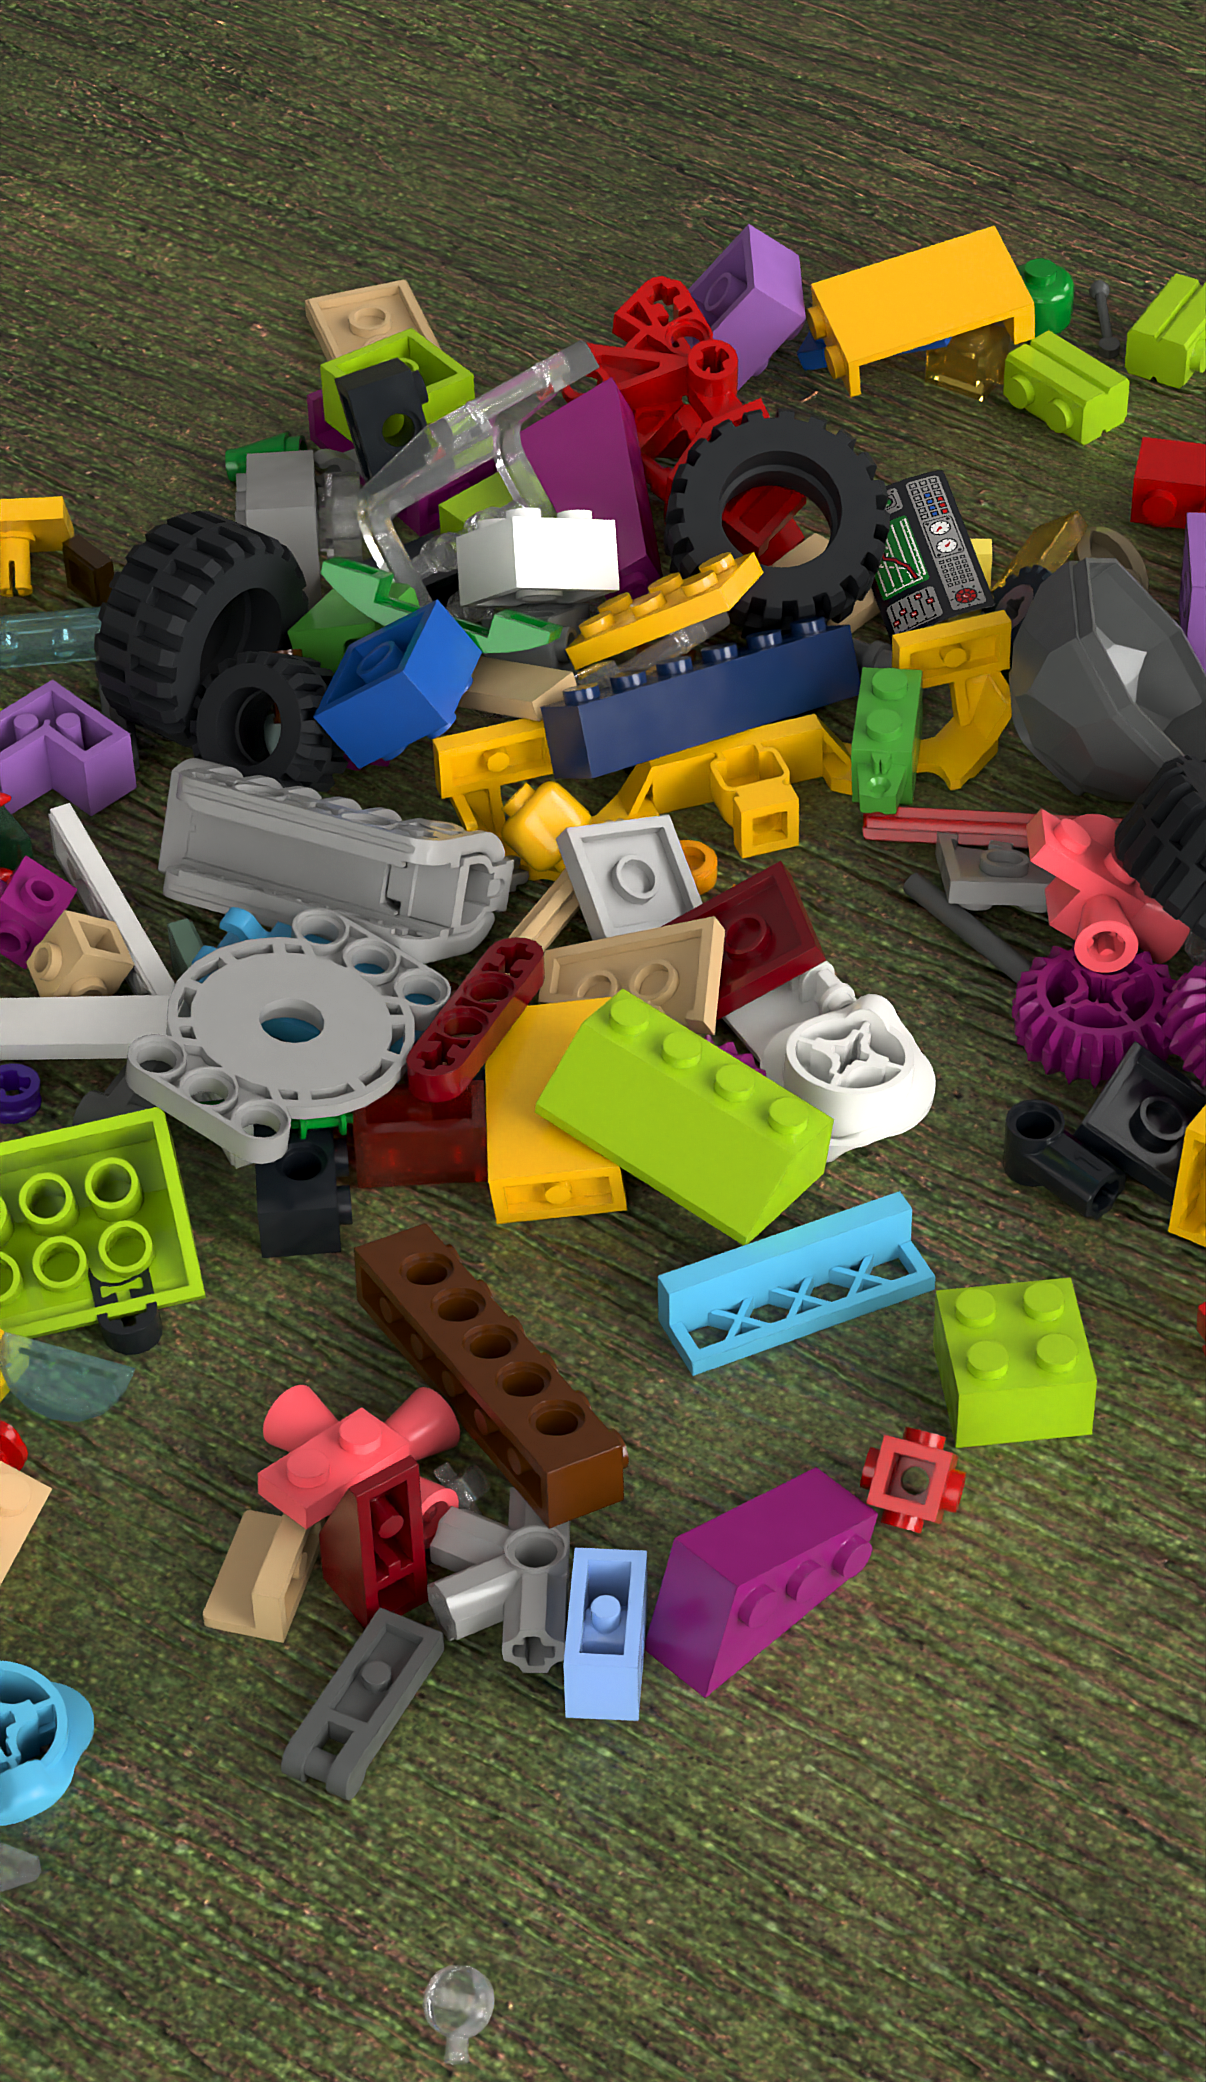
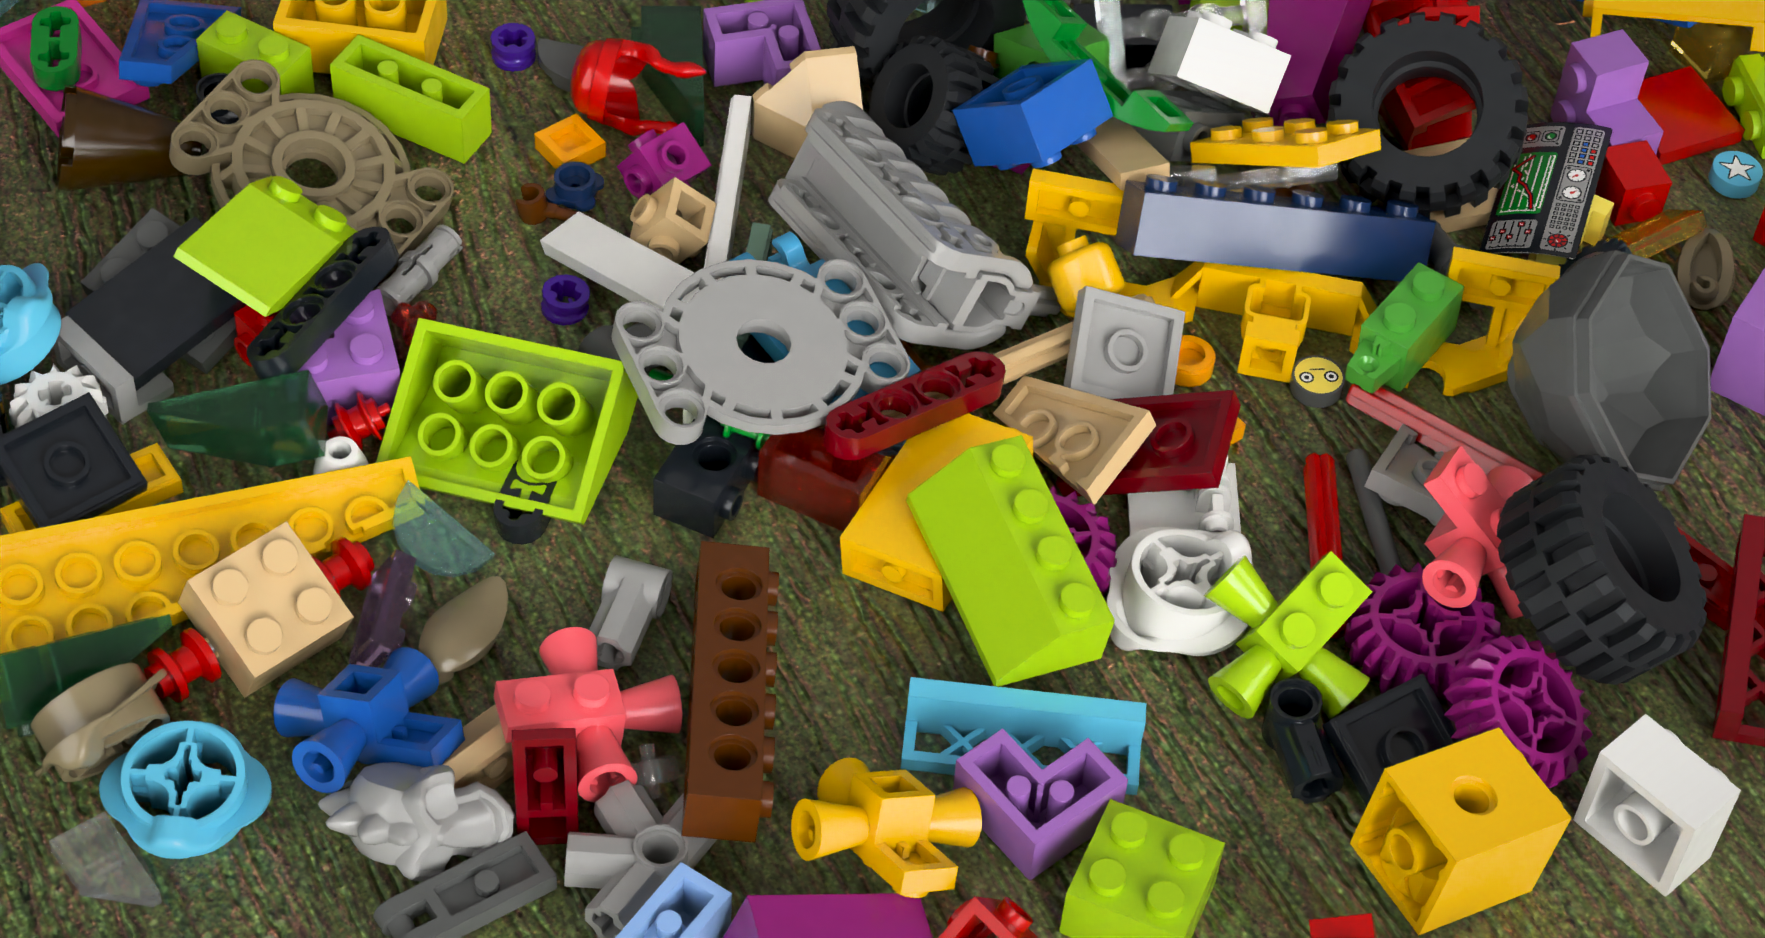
camera: 25 degrees right, 5 degrees up
none -> blue brick [273,647,465,793]
none -> light grey head [318,762,514,882]
none -> clear purple plate [348,549,417,668]
none -> dark tan arm [418,576,508,684]
none -> light grey piece [589,555,673,671]
none -> tan slope [751,46,863,159]
none -> yellow brick [791,758,982,898]
none -> medium lavender brick [953,728,1128,881]
none -> lime brick [1204,551,1372,719]
none -> tile [1289,355,1345,408]
none -> red axle [1303,452,1348,639]
none -> medium lavender brick [1550,29,1664,154]
none -> red brick [1595,140,1672,226]
none -> red tile [1638,66,1745,165]
none -> medium azure tile [1708,151,1763,199]

